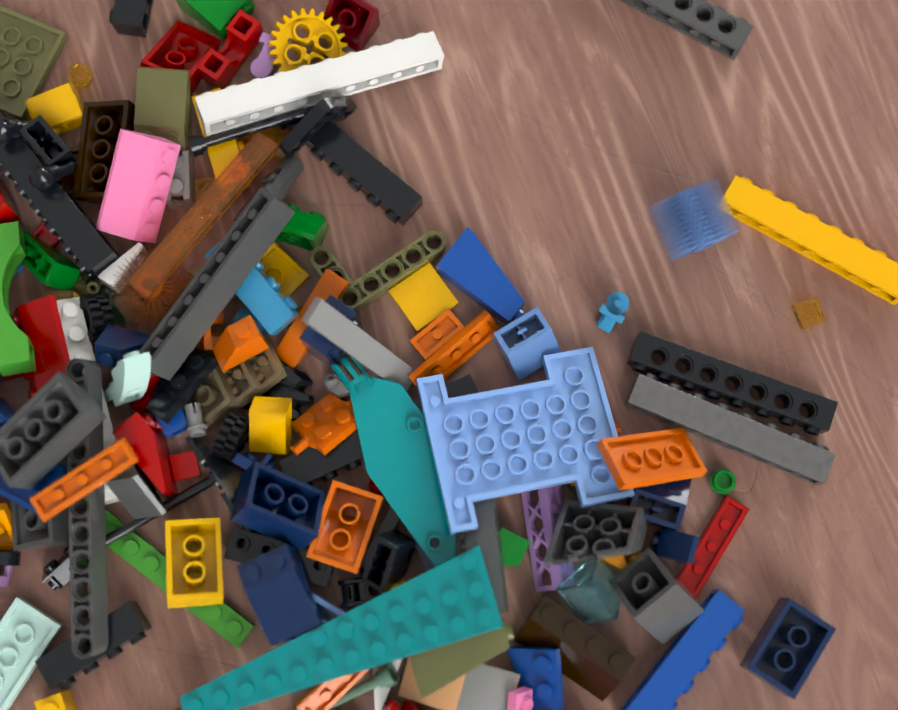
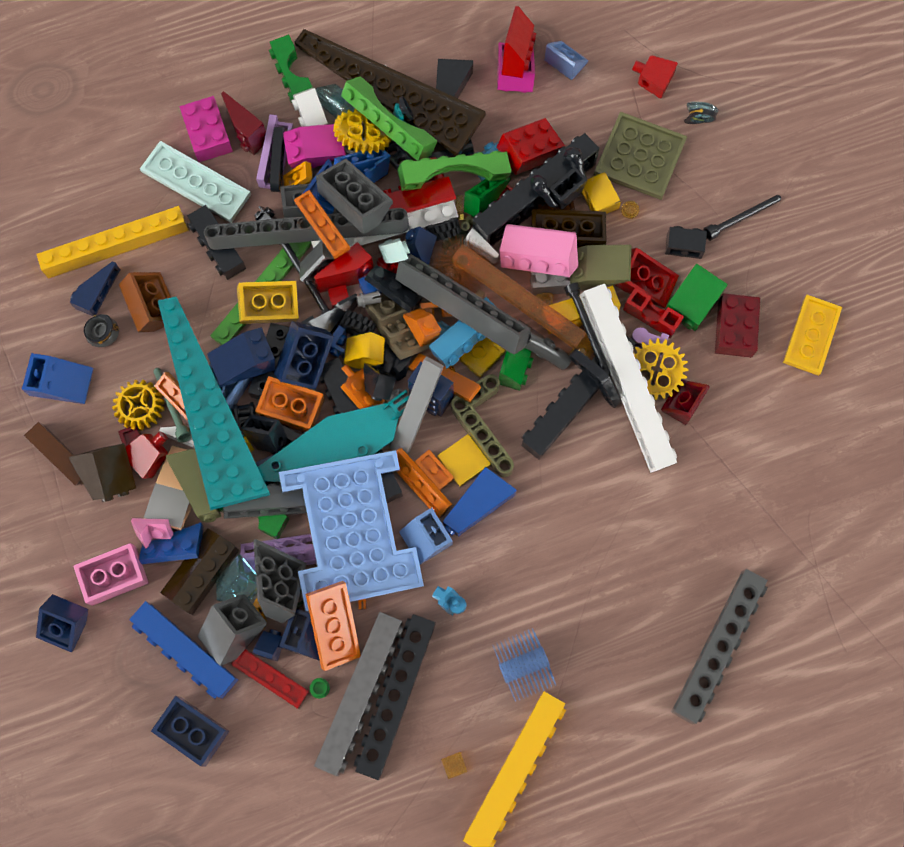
camera: 90 degrees right, 5 degrees down
none -> black slope [363,363,396,401]

